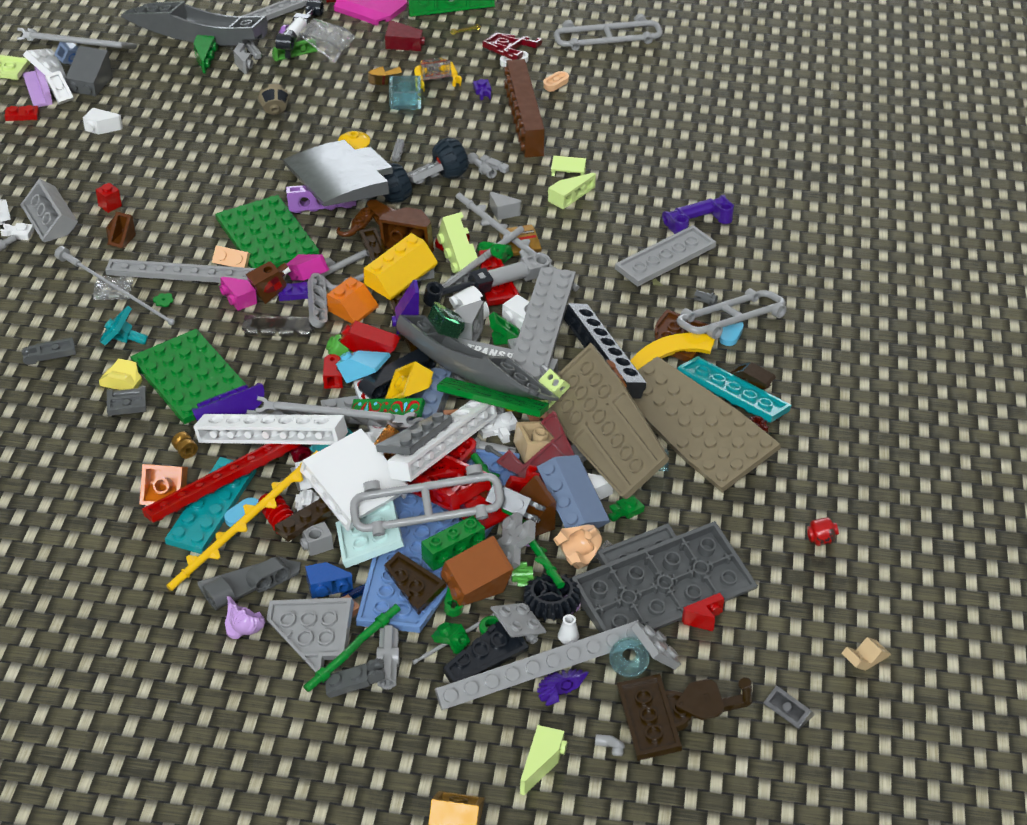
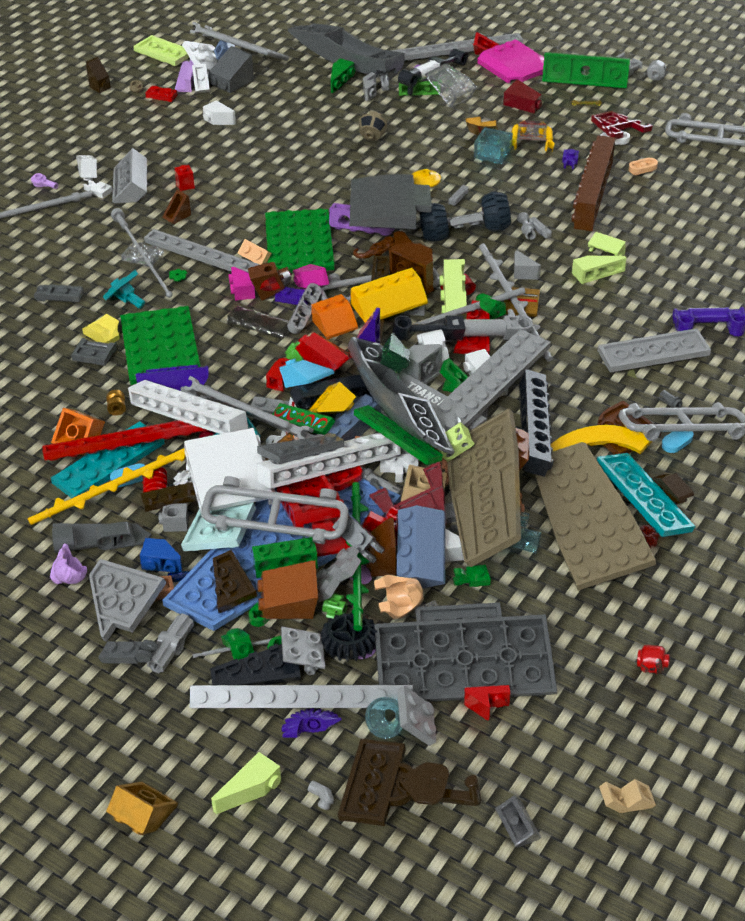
camera: 25 degrees right, 0 degrees up
green bar [303,604,401,692] -> none
white cone [558,614,579,645] -> none

